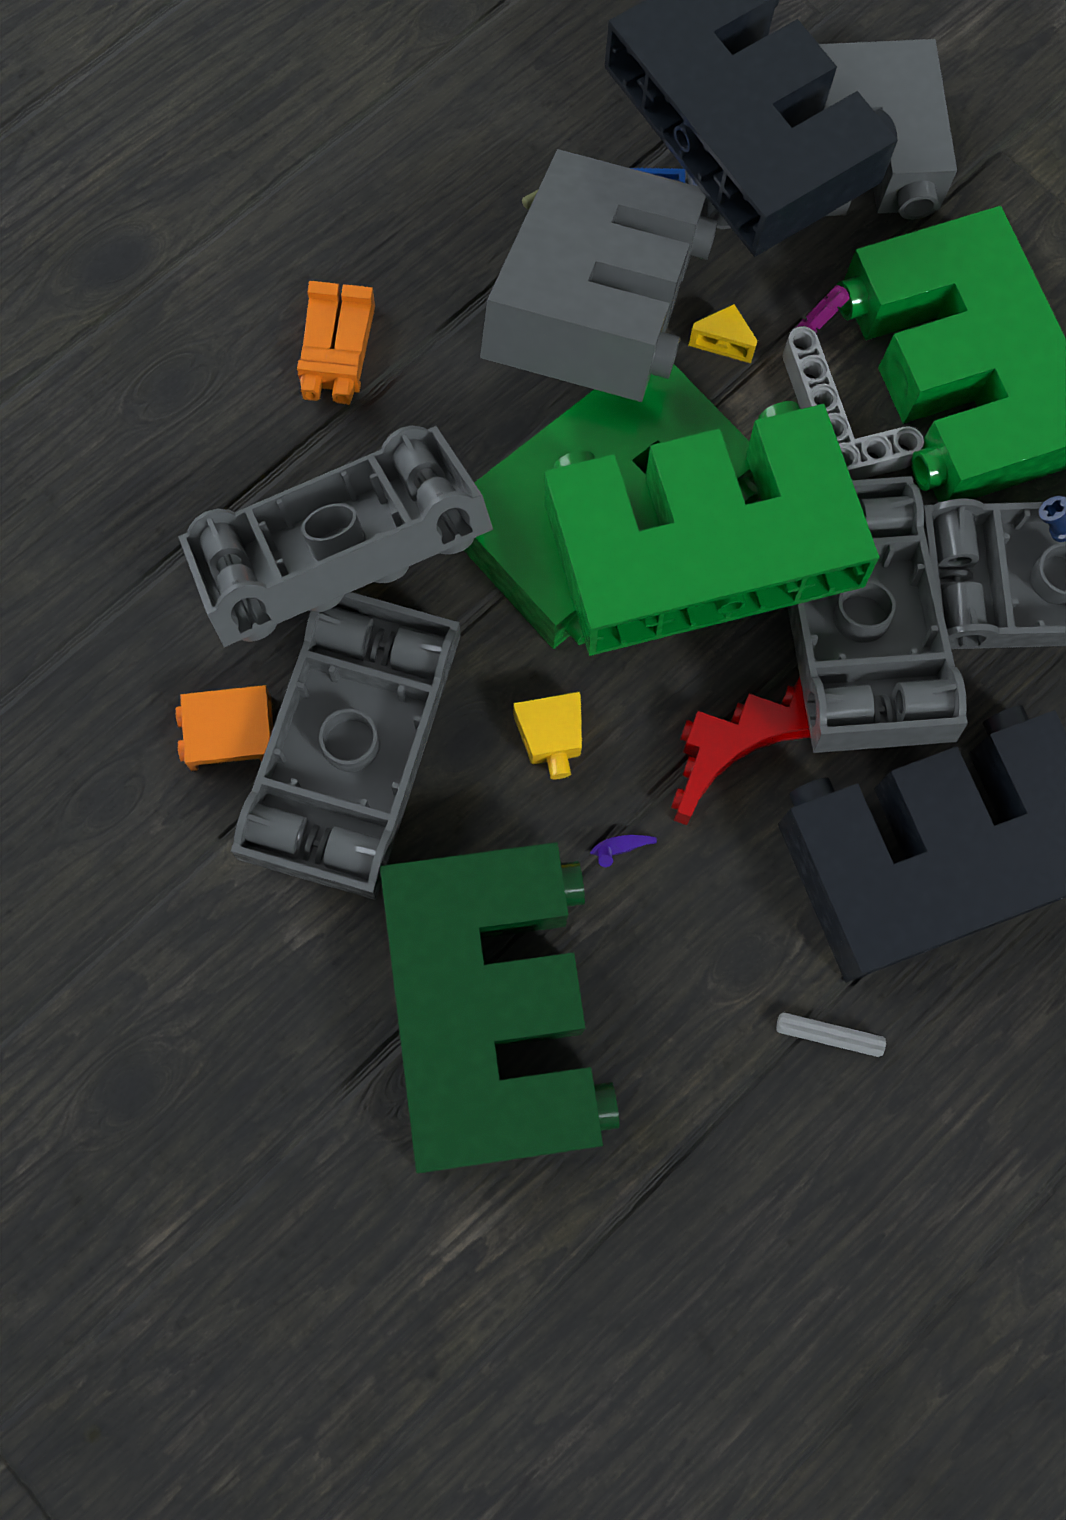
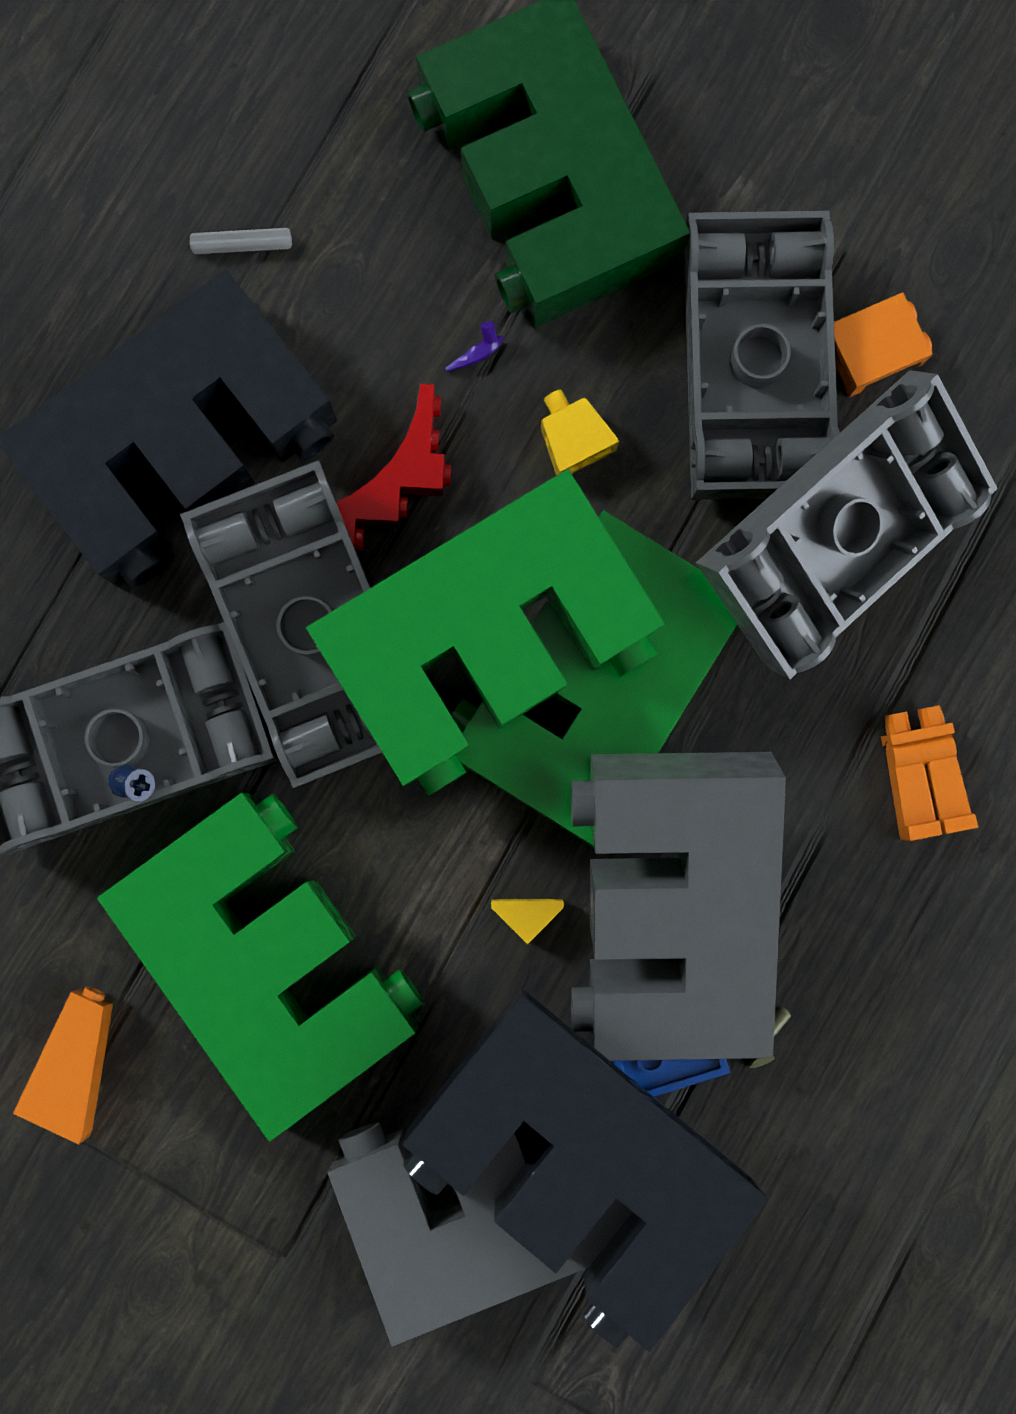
camera: 165 degrees right, 10 degrees up
light grey beam [783,326,924,480] -> none
magenta axle [795,285,850,333] -> none

